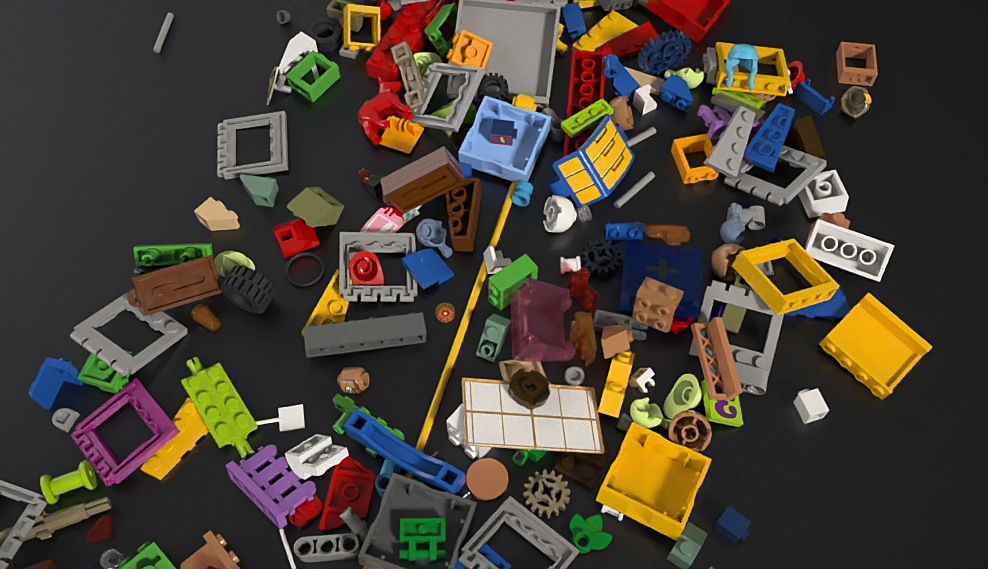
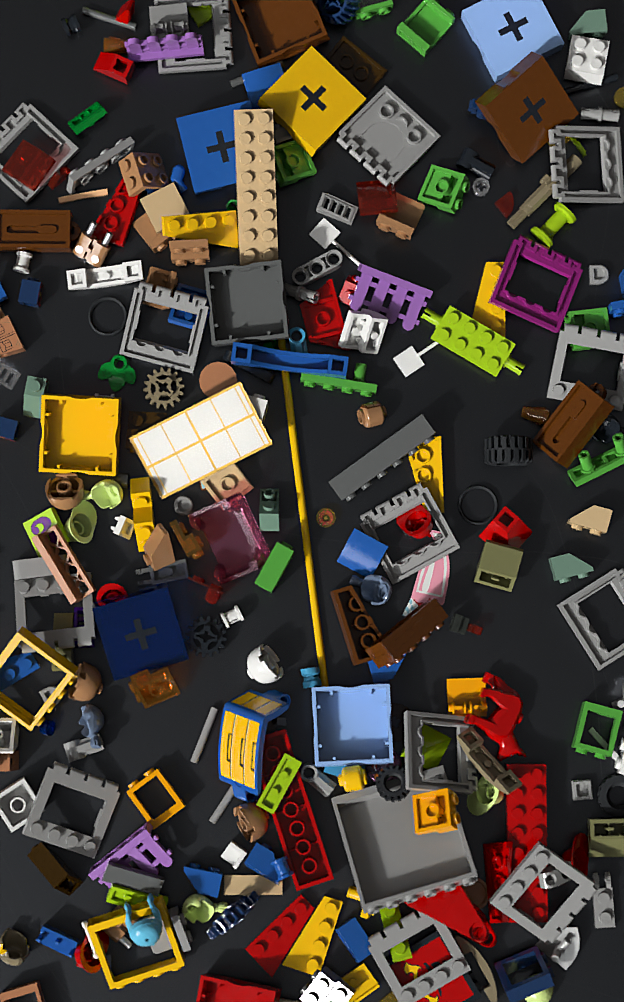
camera: 160 degrees right, 25 degrees up
yellowish green piece [214,251,255,278] -> none
yellow window [344,4,380,53] -> none
green plate [399,518,446,561] -> none
bright green window [424,3,458,57] -> none
white panel [483,246,511,274] -> none
dark blue brick [491,119,518,146] -> none
dark brown plate [507,370,550,411] -> none
clear bush [575,205,592,223] -> none
blue hinge [605,221,644,240] -> none
medium nougat bracket [632,277,684,332] -> none
light grey wing [703,106,756,179] -> none
blue wing [742,103,795,173] -> none

